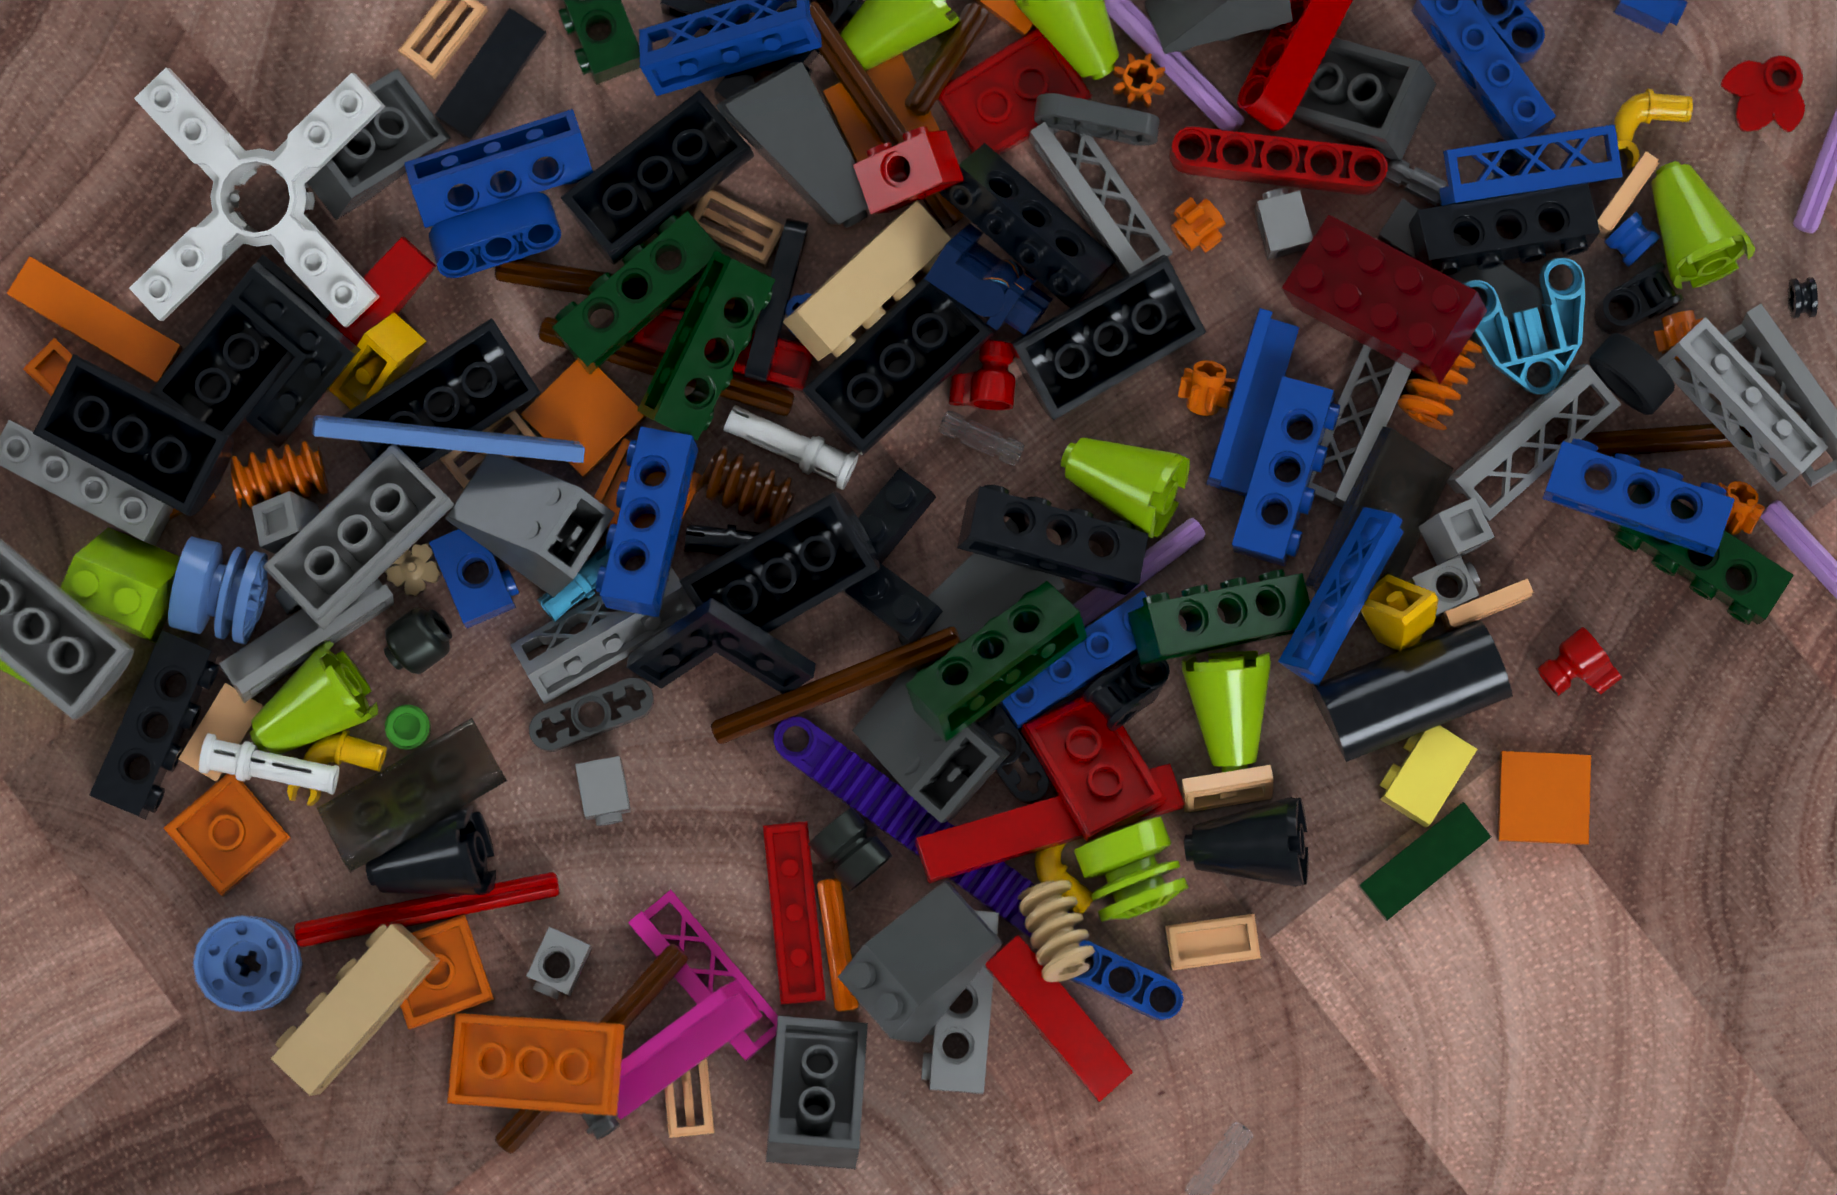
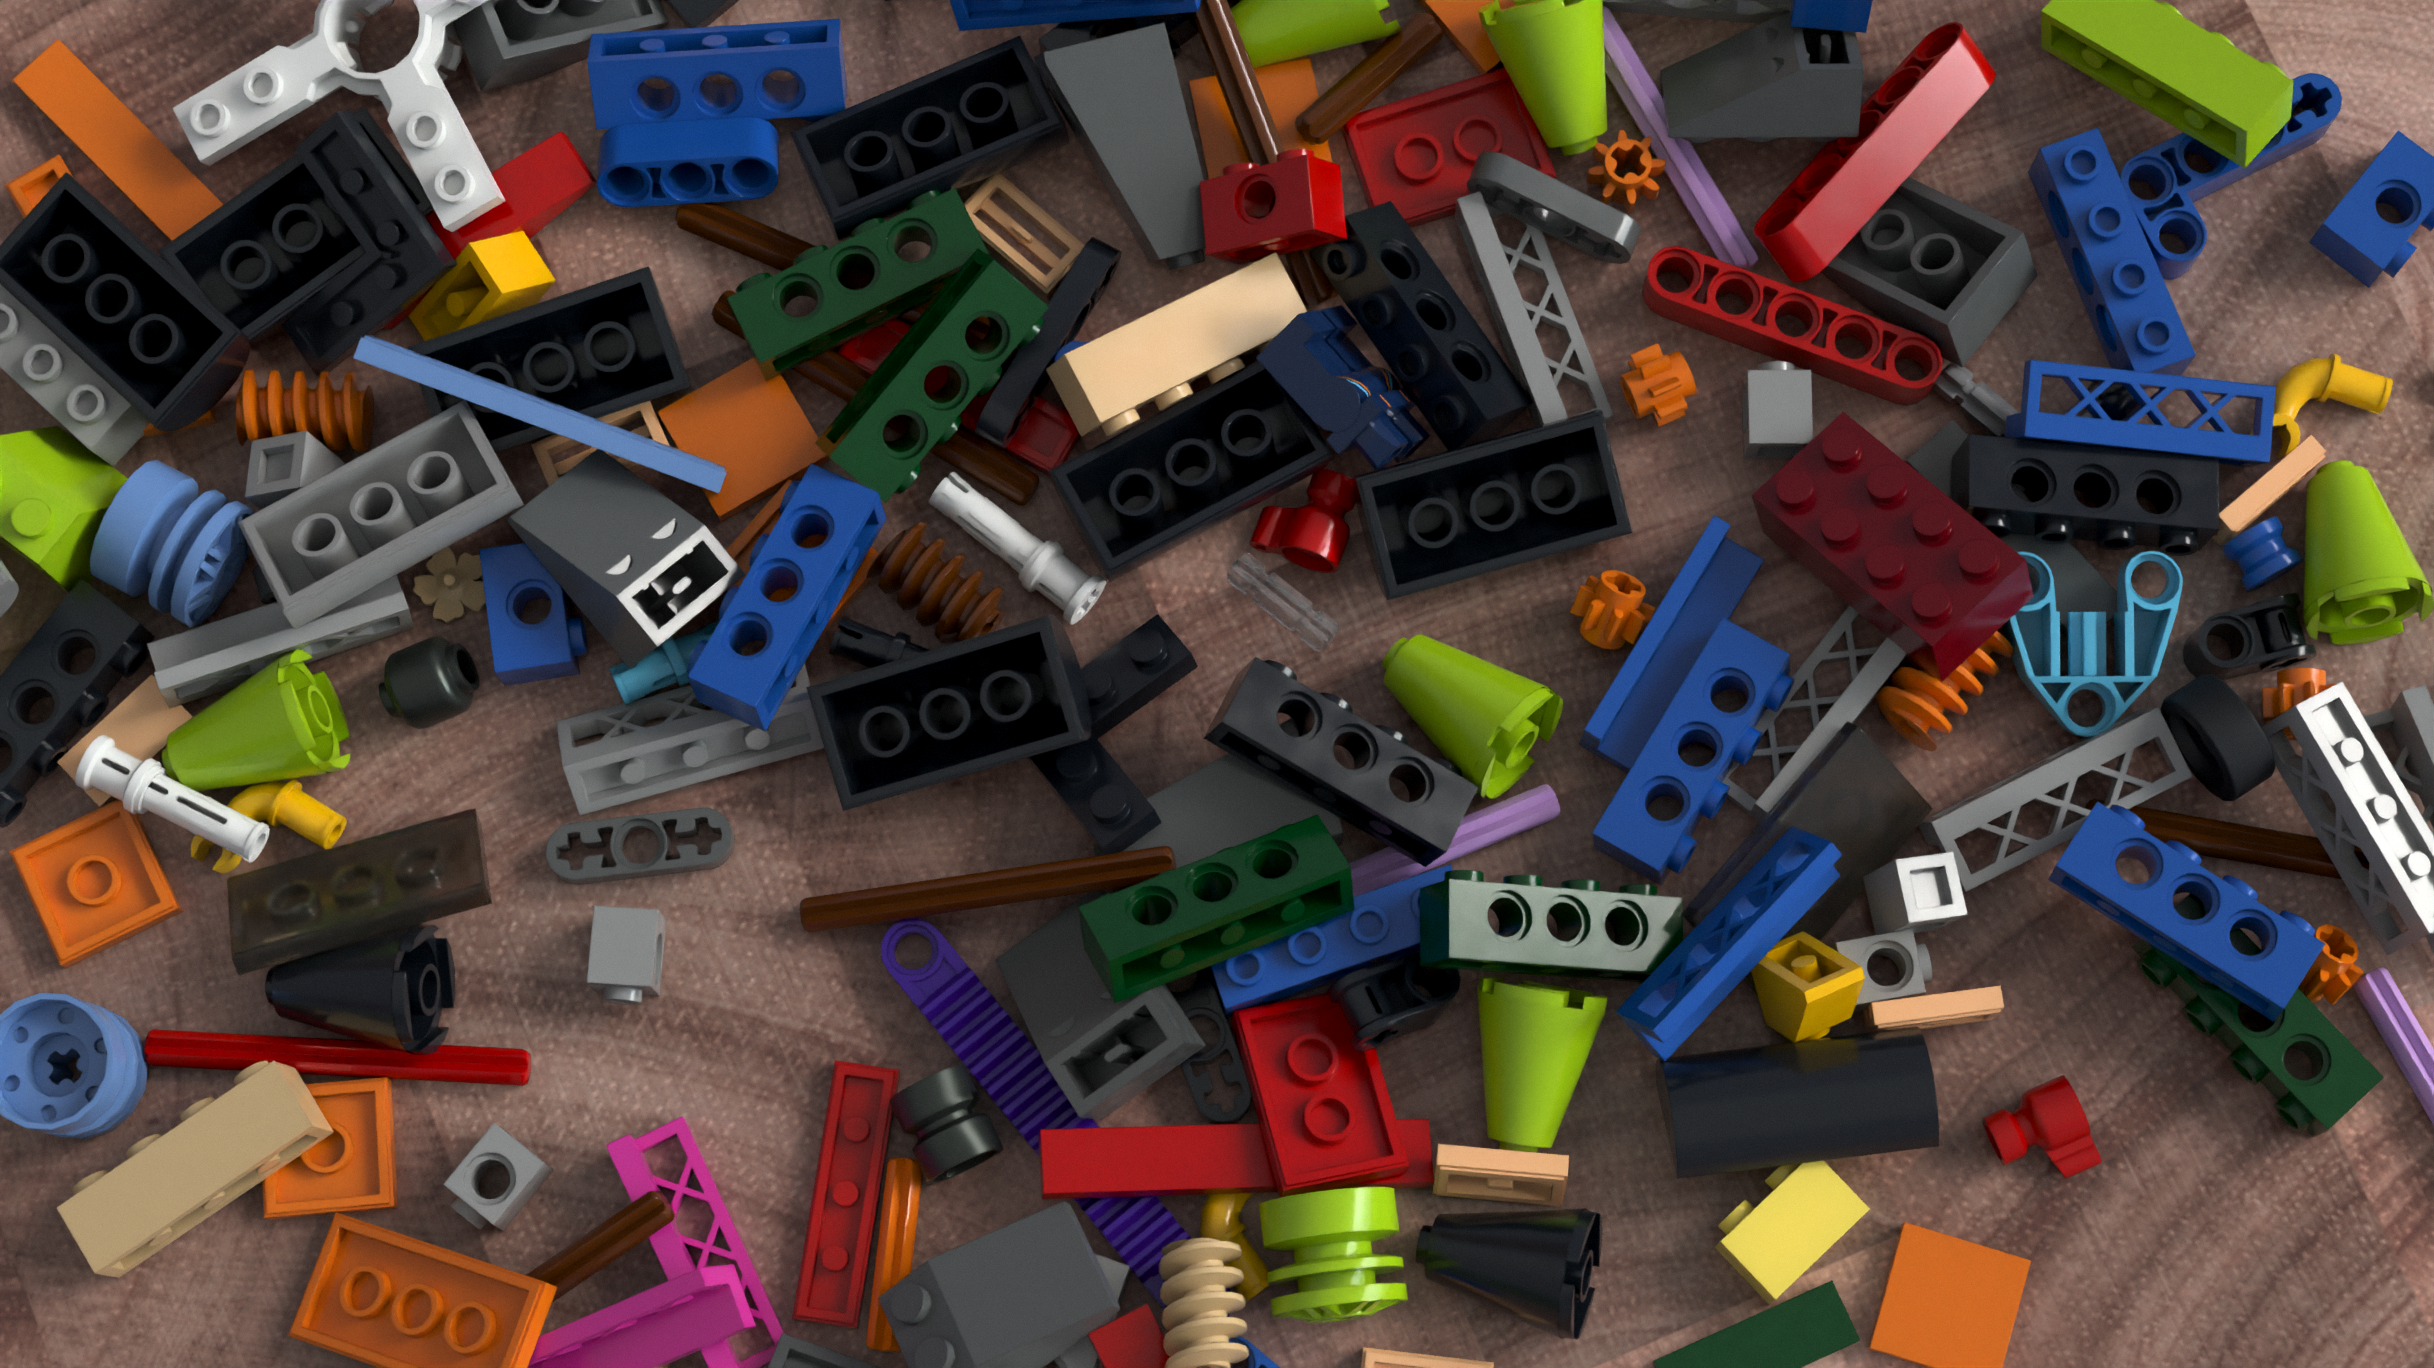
camera: 20 degrees right, 5 degrees down
bright green tile [385,705,431,751] -> none
black plate [626,598,816,694] -> none

